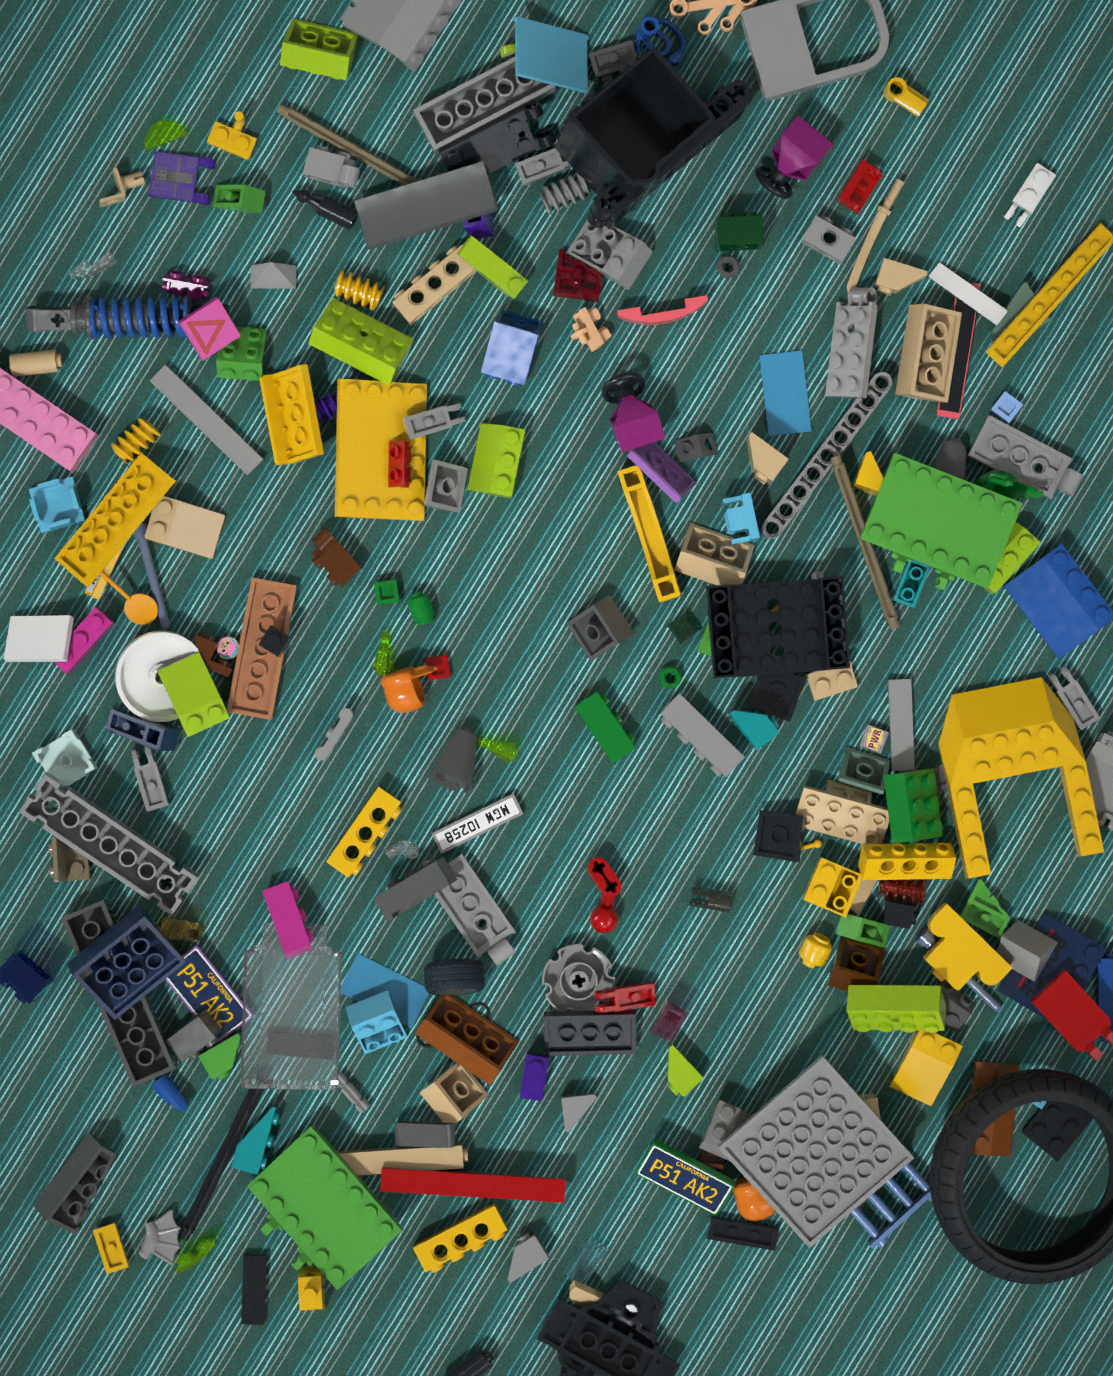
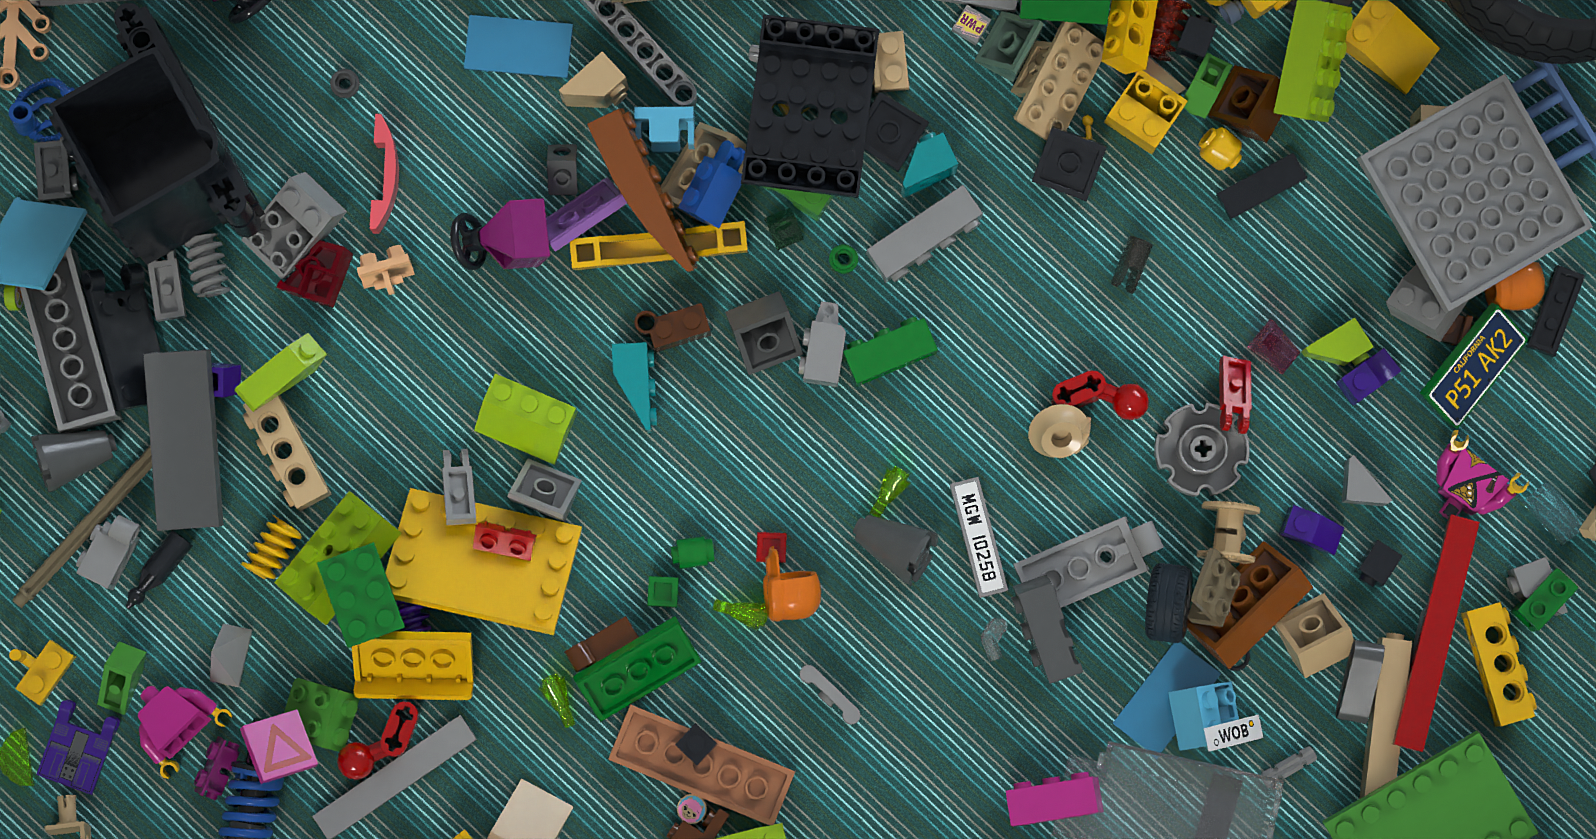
camera: 85 degrees left, 5 degrees down
yellow brick [326,787,402,878] -> none
slope [481,309,544,386] -> none
black plate [544,1010,636,1056] -> none
dark green brick [714,212,764,252] -> none
none -> dark grey cone [31,430,117,493]
none -> dark pink torso [138,686,232,779]
none -> green brick [317,542,405,648]
none -> red beam [337,701,420,780]
none -> clear neon green cone [538,673,576,728]
none -> green tile [573,616,702,722]
none -> dark orange slope [587,108,699,272]
none -> teal slope [612,342,657,433]
none -> reddish brown hinge [634,303,711,353]
none -> blue brick [678,140,745,228]
none -> light grey hinge [798,302,846,387]
none -> tan piece [1028,404,1091,458]
none -> dark tan bracket [1187,548,1241,627]
none -> tan hose [1197,501,1260,564]
none -> white sticker [1204,715,1263,752]
none -> black tile [1216,153,1307,220]
none -> dark purple arch [1336,348,1401,406]
none -> black brick [1354,540,1402,588]
none -> dark pink torso [1436,430,1529,519]
none -> green bracket [1510,568,1578,632]

